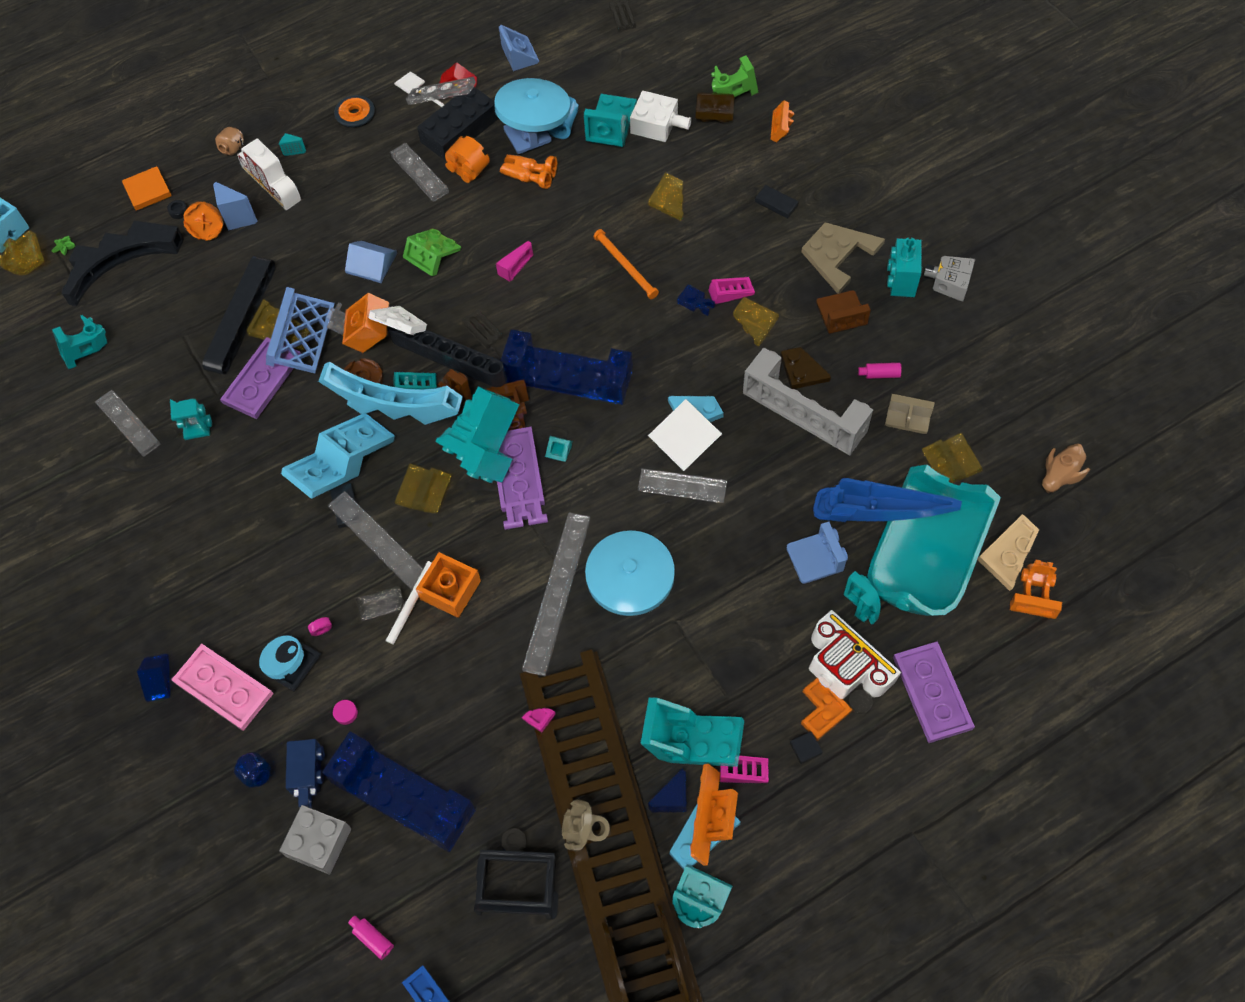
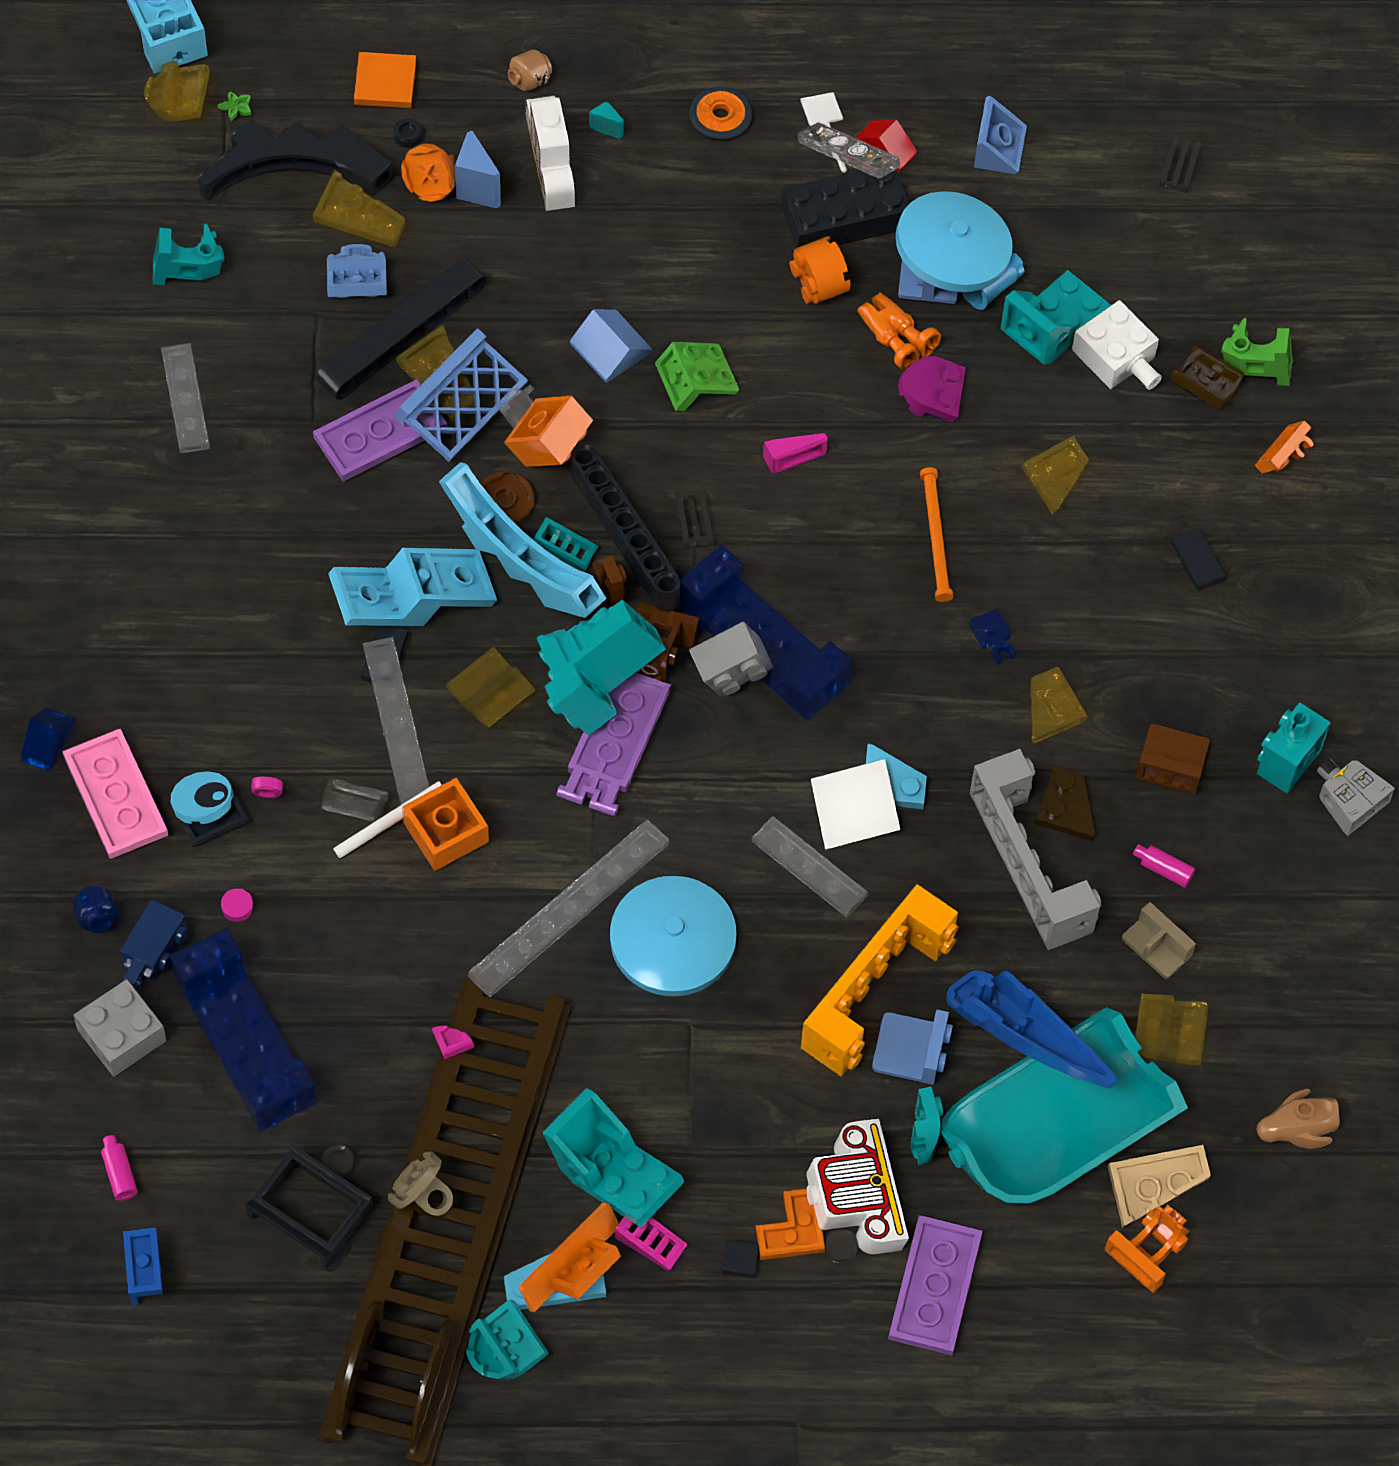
camera: 25 degrees right, 0 degrees up
teal window [170,399,212,440] -> none
white wing [368,306,427,335] -> none
clear tile [390,143,449,202] -> none
teal slope [545,436,573,462] -> none
clear blue slope [648,769,686,813] -> none
dark pink slope [709,277,755,304] -> none
dark tan wing [802,222,885,294] -> none
none -> clear yellow wing [313,170,405,247]
none -> medium blue slope [327,244,387,298]
none -> light grey brick [689,621,774,695]
none -> light orange plate [801,884,959,1077]
none -> magenta slope [898,356,966,422]

